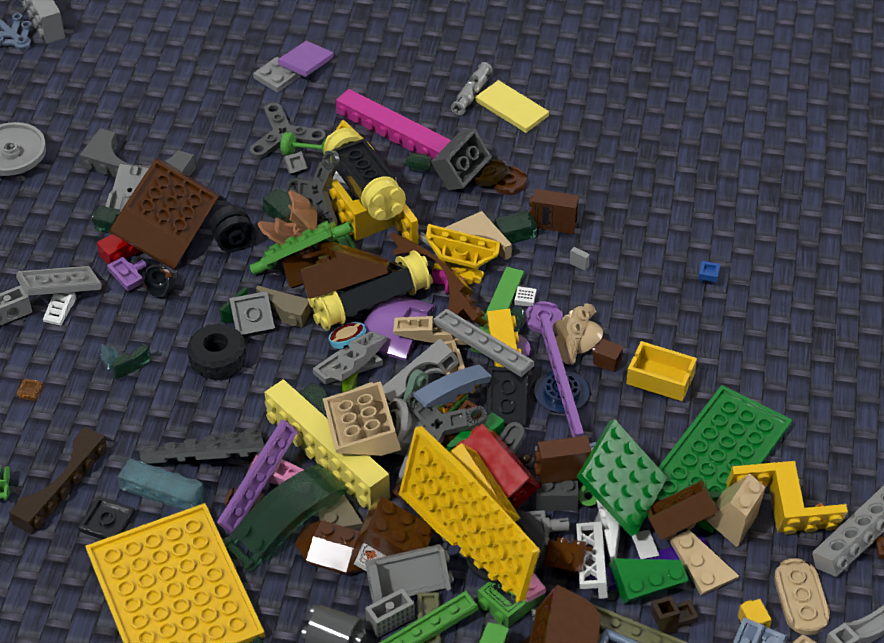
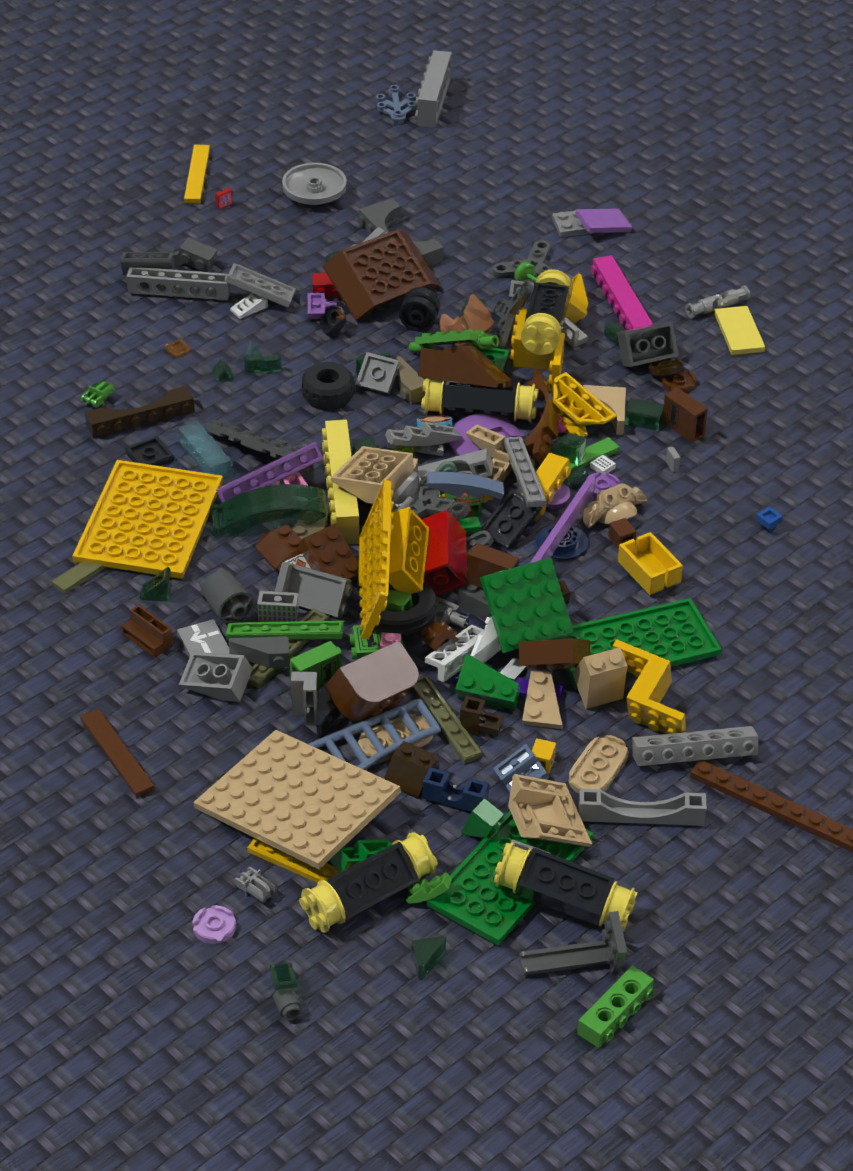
camera: 35 degrees right, 5 degrees down
none -> clear green slope [212,359,233,381]
none -> clear green slope [550,433,586,465]

